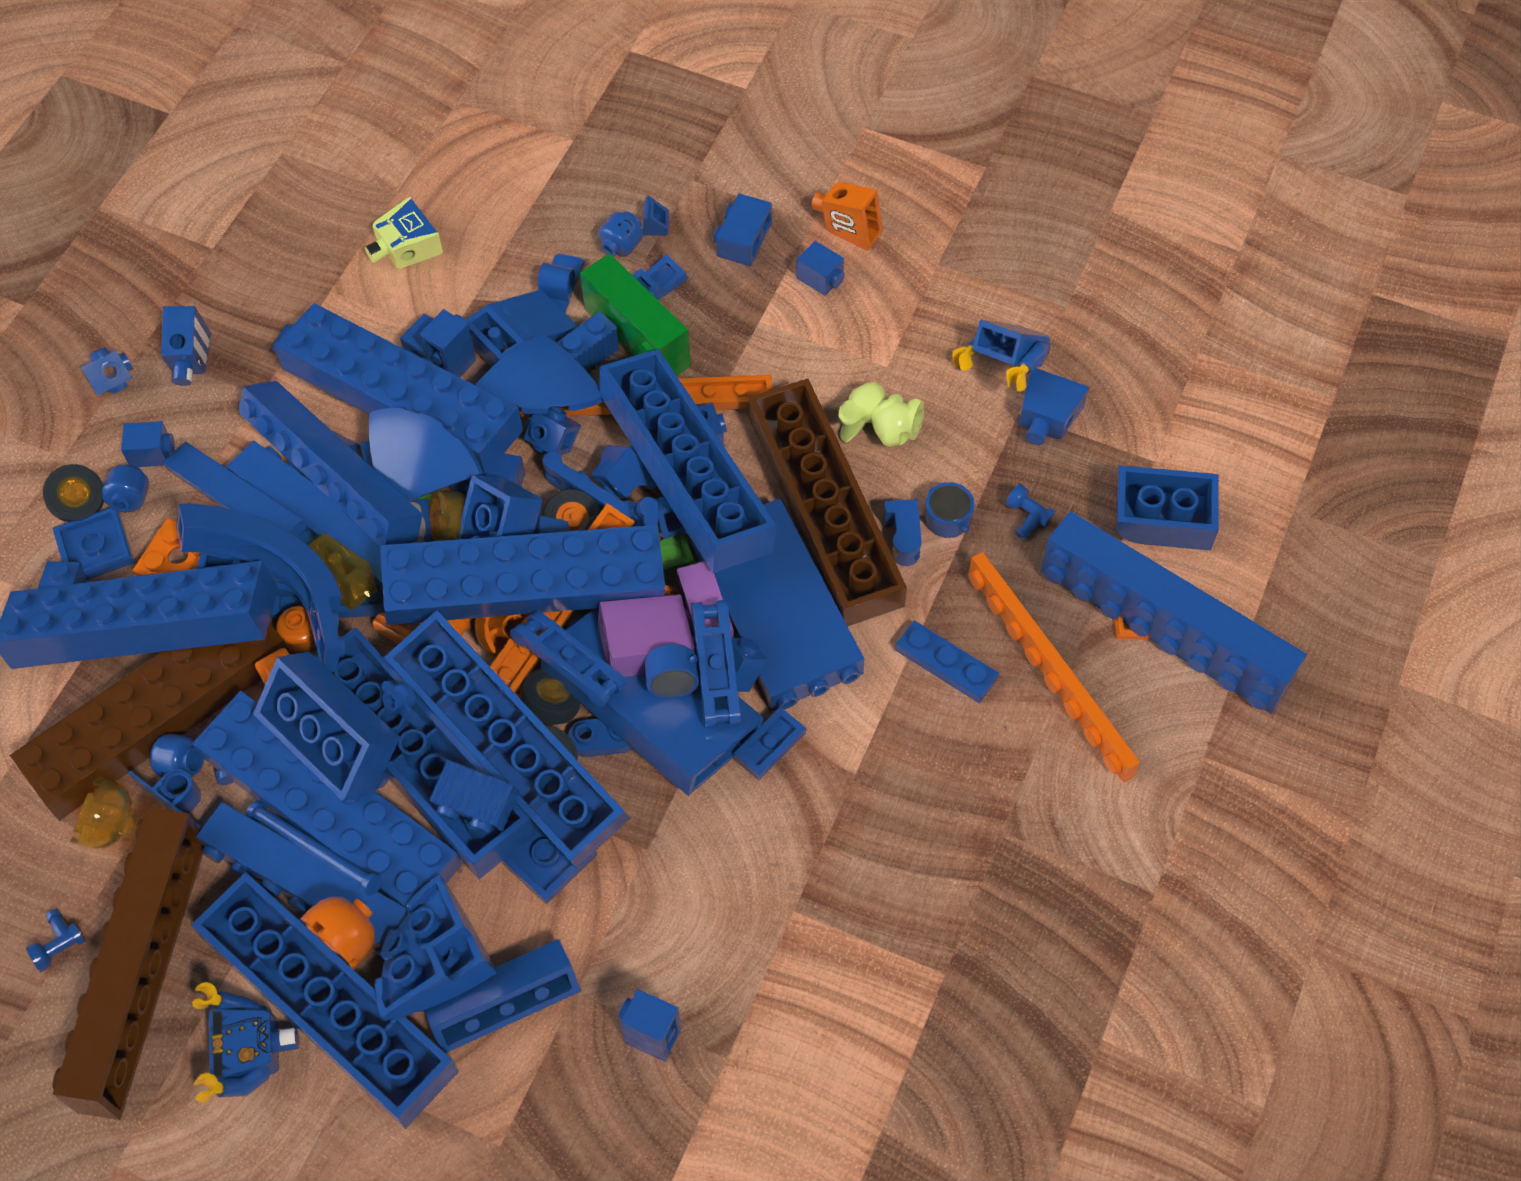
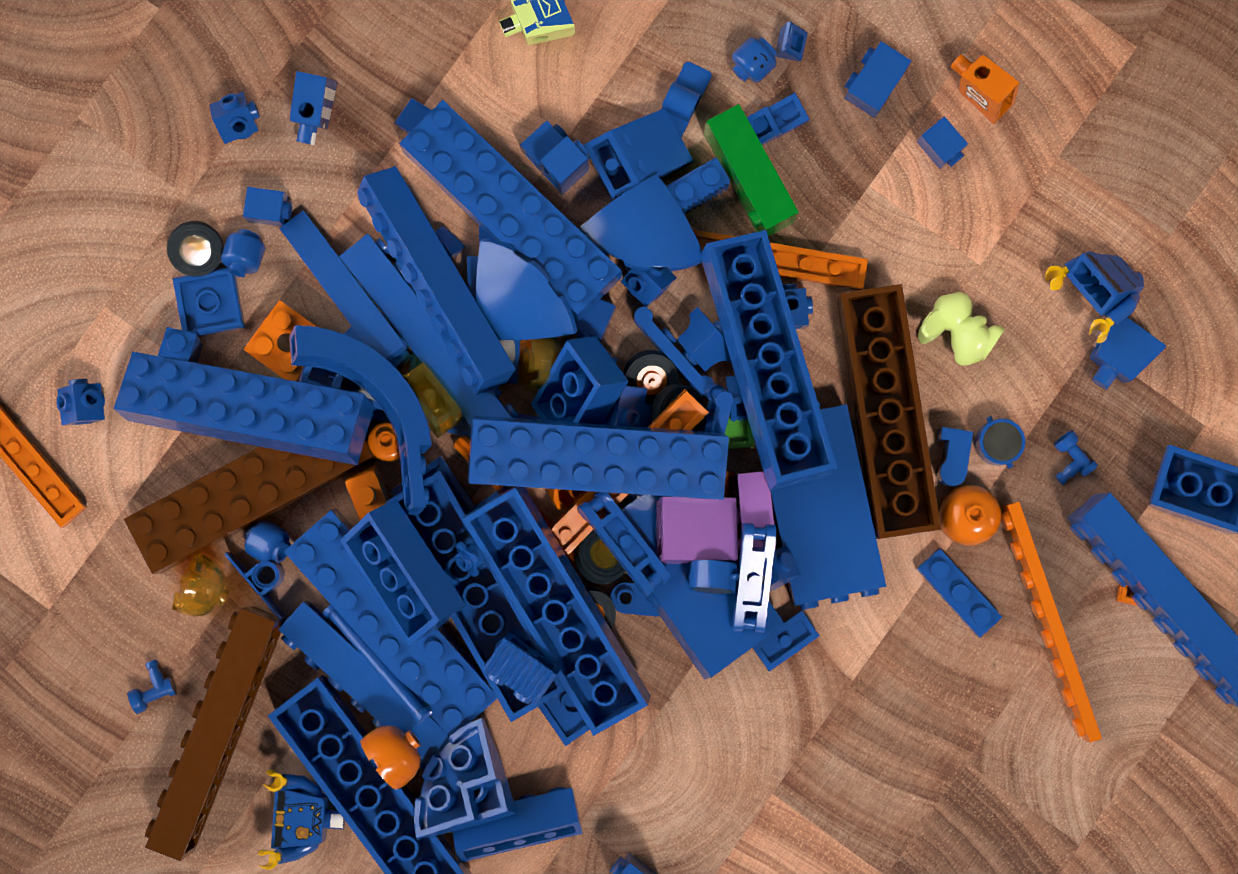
camera: 10 degrees right, 25 degrees up
none -> orange cylinder [939,485,1001,546]

